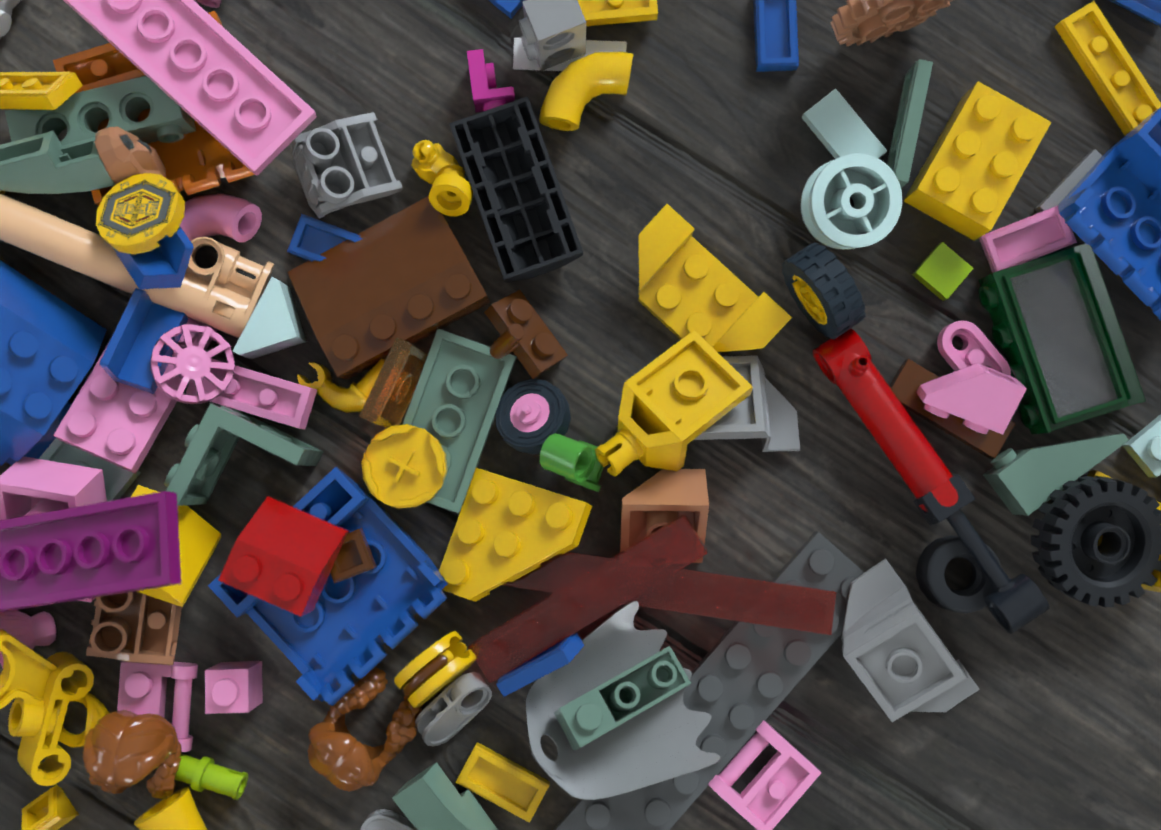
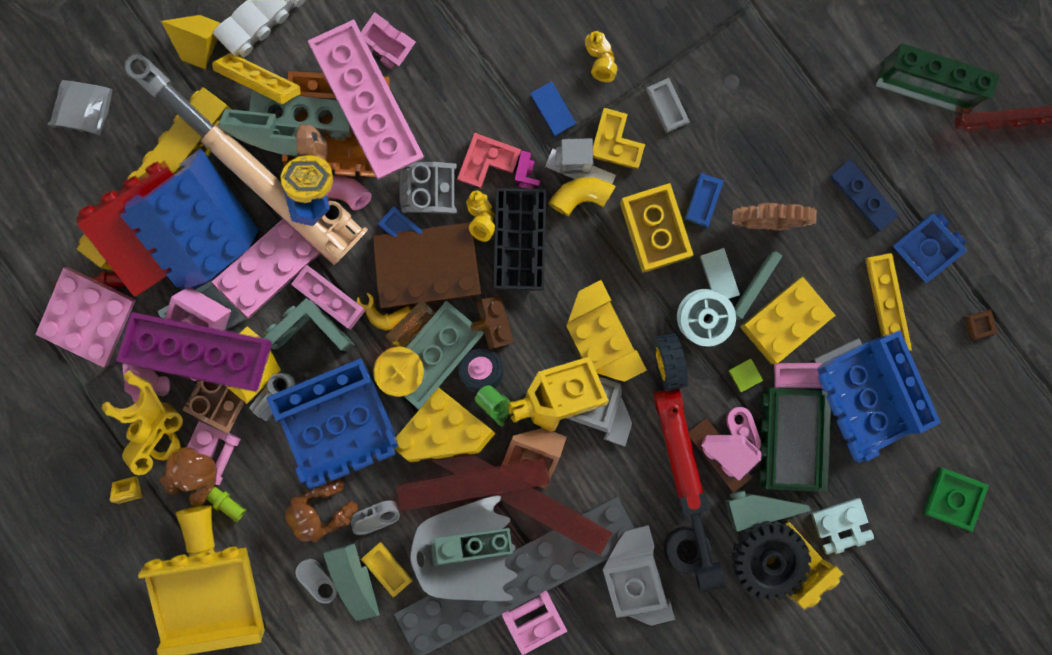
camera: 15 degrees right, 0 degrees up
blue panel [100,288,189,394] -> none
bright pink wheel [150,324,235,404] -> none
bright pink brick [205,661,263,714] -> none
red slope [218,496,348,617] -> none
light aqua slope [233,277,307,359] -> none
reddish brown tile [330,528,377,584] -> none
yellow head [394,631,477,708] -> none
blue tile [496,633,585,697] -> none
none -> light grey piece [249,373,296,421]
none -> coral plate [457,133,521,189]
none -> yellow brick [620,183,693,273]

